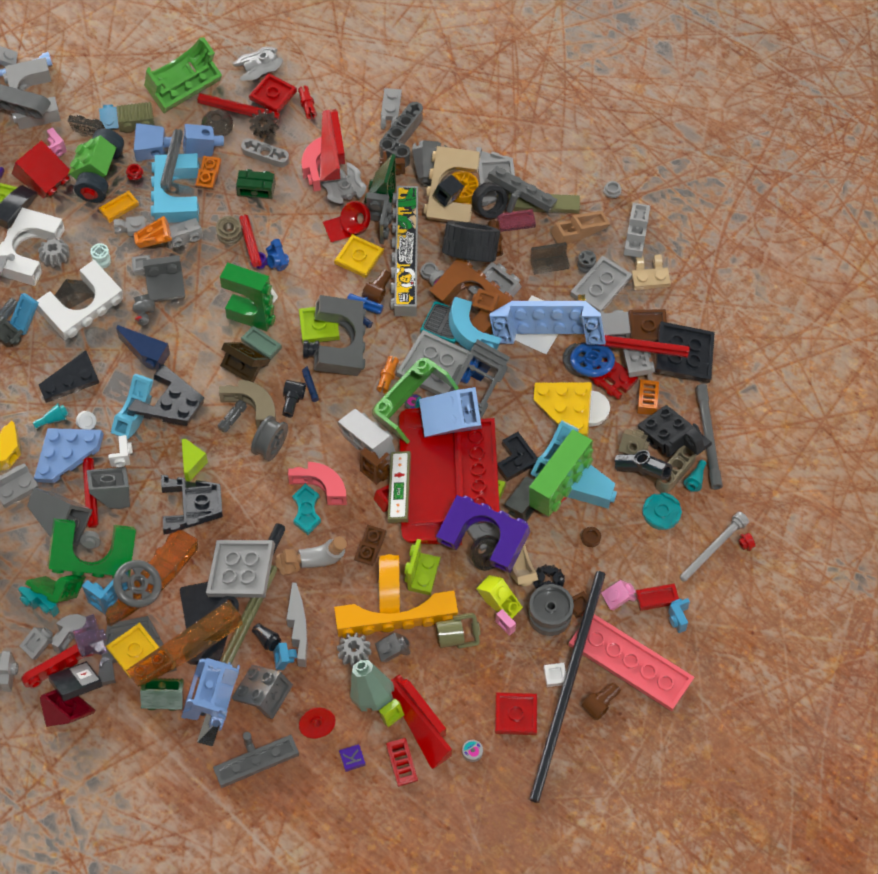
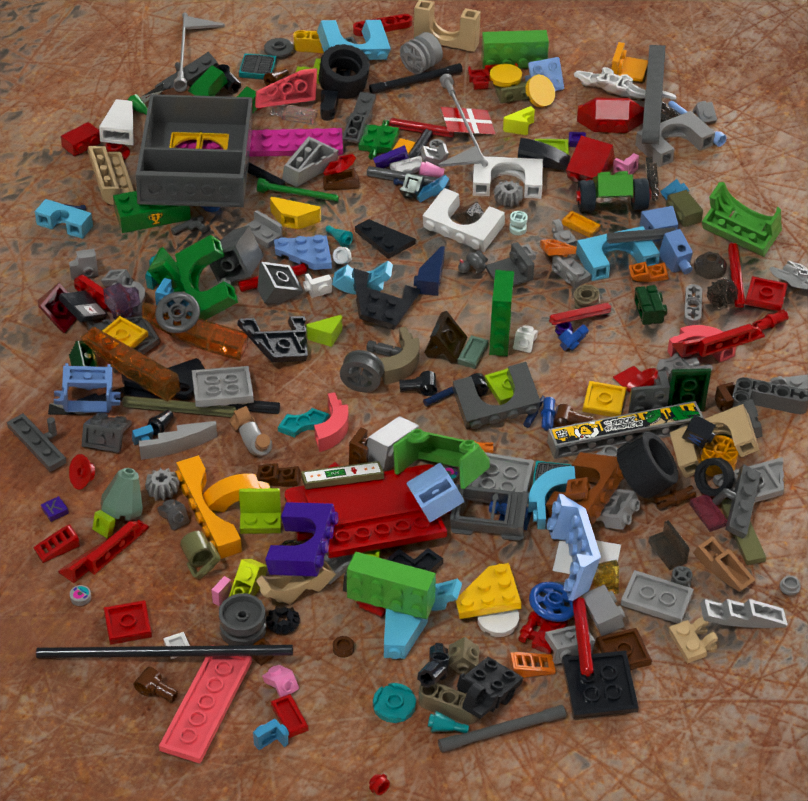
camera: 75 degrees right, 15 degrees down
red plate [126,164,144,180] -> none
light grey piece [680,512,749,581] -> none

